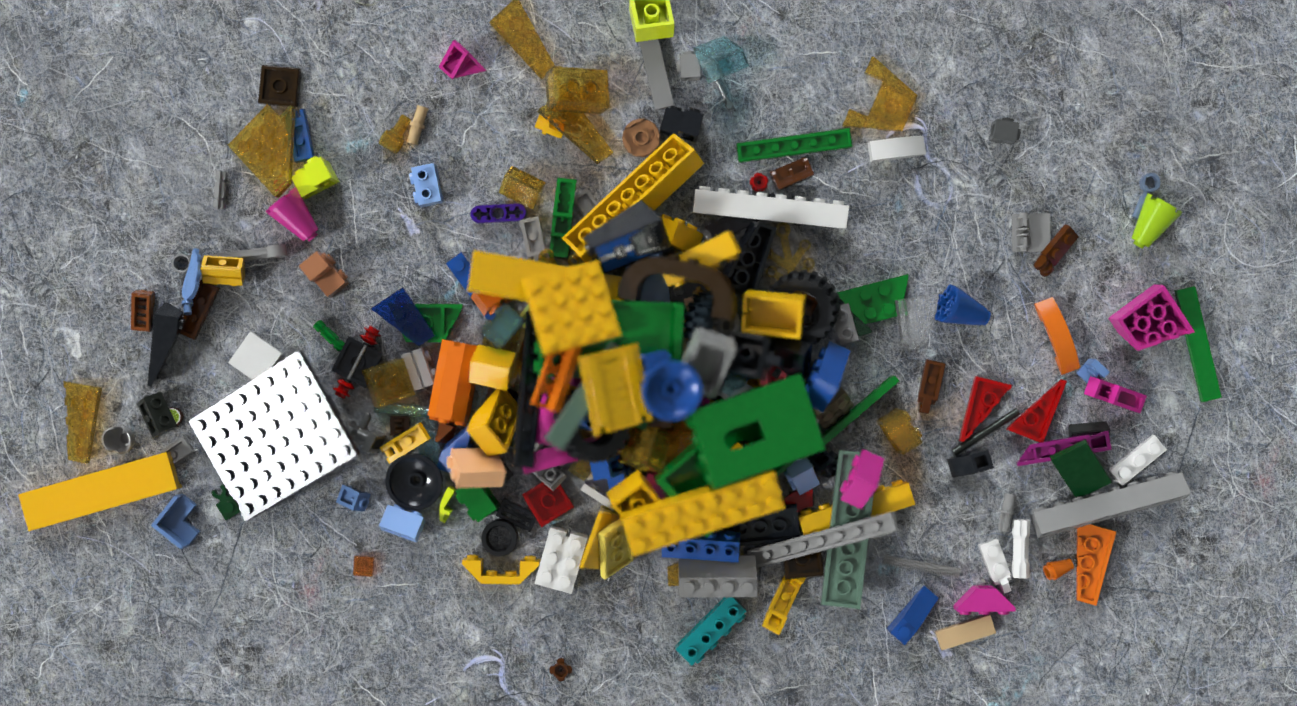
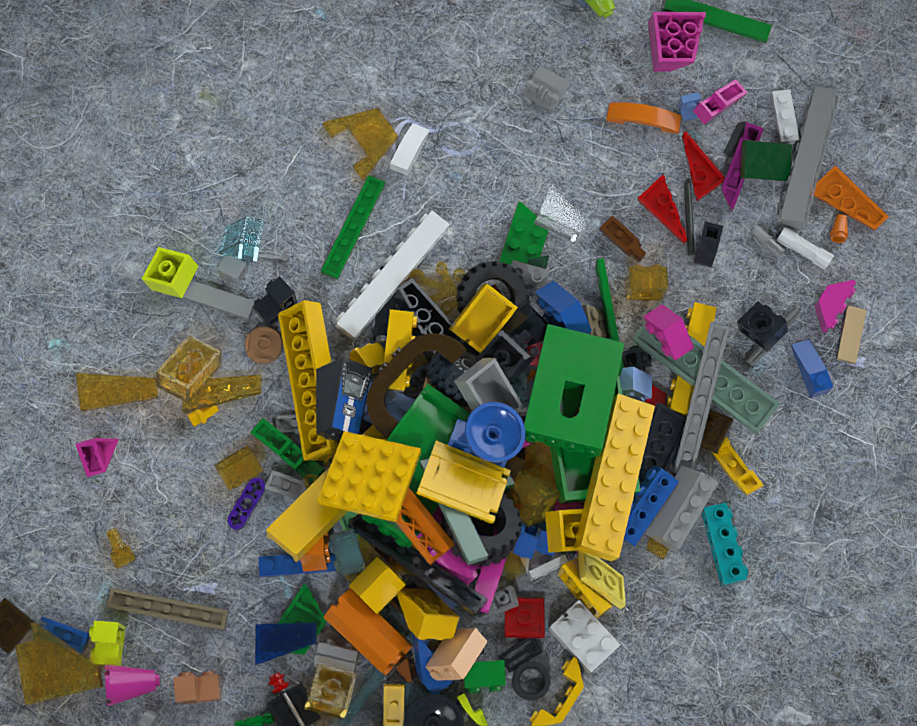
camera: 60 degrees left, 15 degrees down
dark brown tile [390,416,411,435] -> none
tan pin [406,105,429,145] -> none
light blue brick [409,163,444,207] -> none
reddish brown plate [549,658,572,681] -> none
red plate [750,173,769,192] -> none
reddish brown hinge [769,157,814,192] -> none
blue cone [935,284,991,326] -> none
white hinge [979,538,1012,594] -> none
dark grey brick [989,118,1021,145] -> none
reddish brown hinge [1034,224,1079,277] -> none
none -> dark tan plate [106,588,229,631]
none -> black brick [737,301,788,352]

